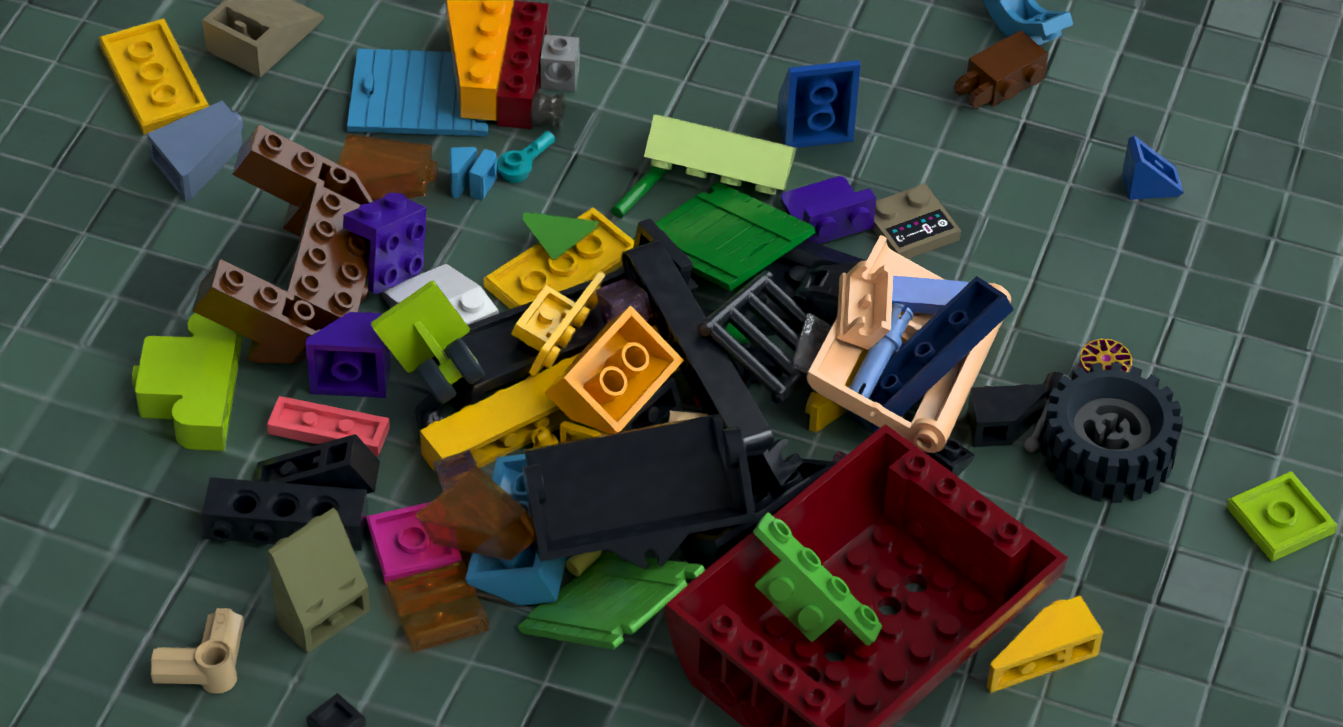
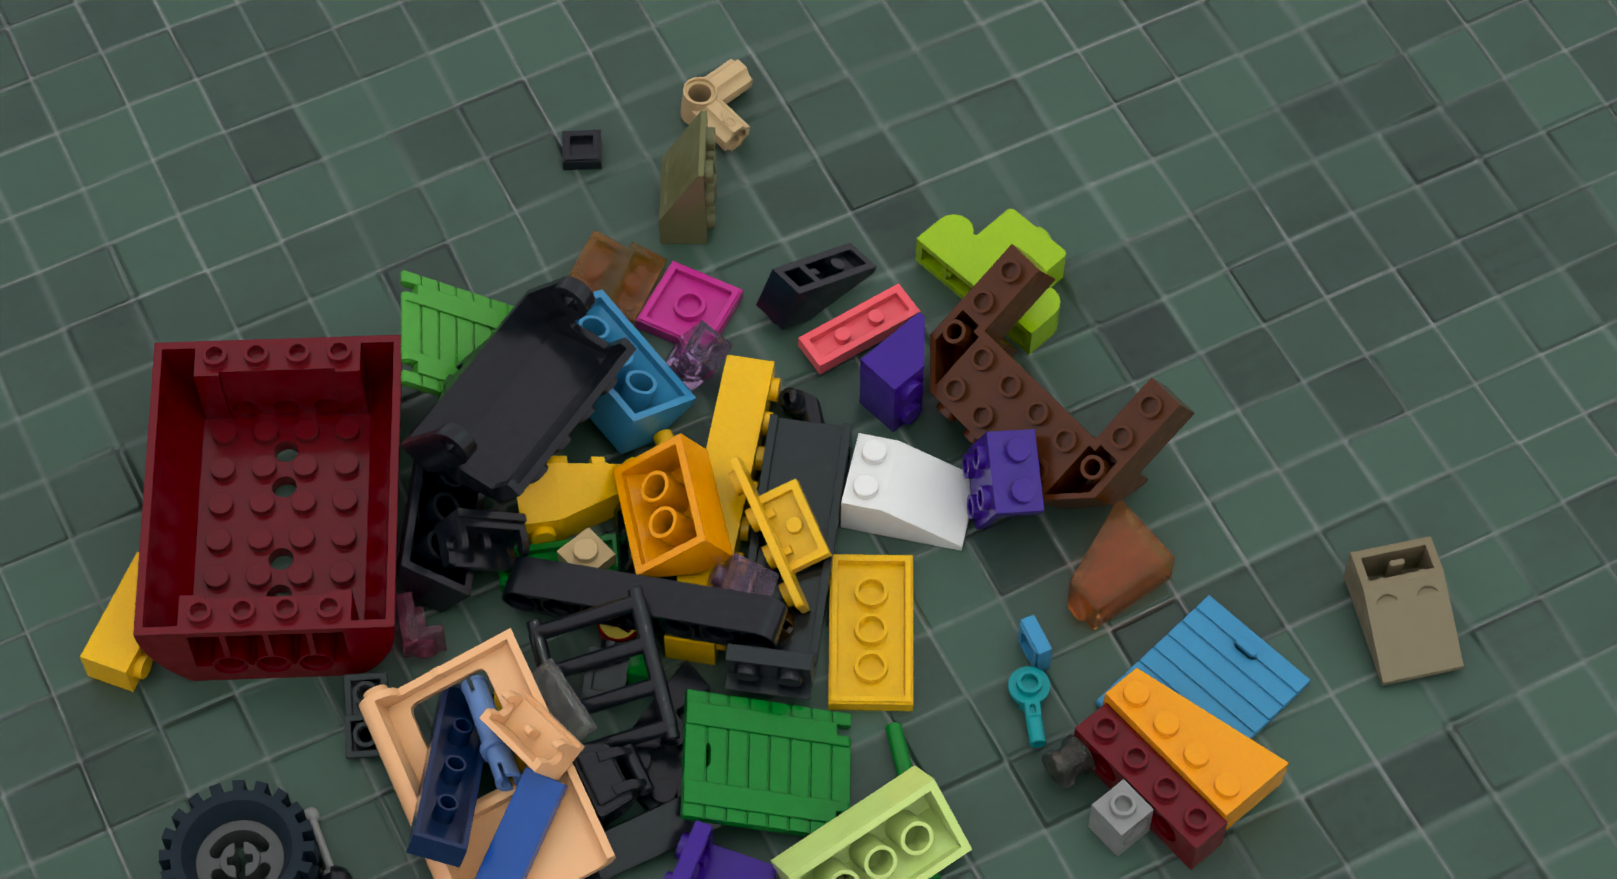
camera: 135 degrees right, 10 degrees up
yellow tile [98,18,209,135] -> none
sand blue slope [147,101,244,201] -> none
black brick [201,477,368,551] -> none
lime plate [371,280,485,404] -> none
clear orange slope [415,466,535,561] -> none
dark azure slope [449,147,478,198] -> none
bright green slope [522,212,600,260] -> none
bright green bracket [753,513,882,646] -> none
black slope [967,384,1047,447] -> none

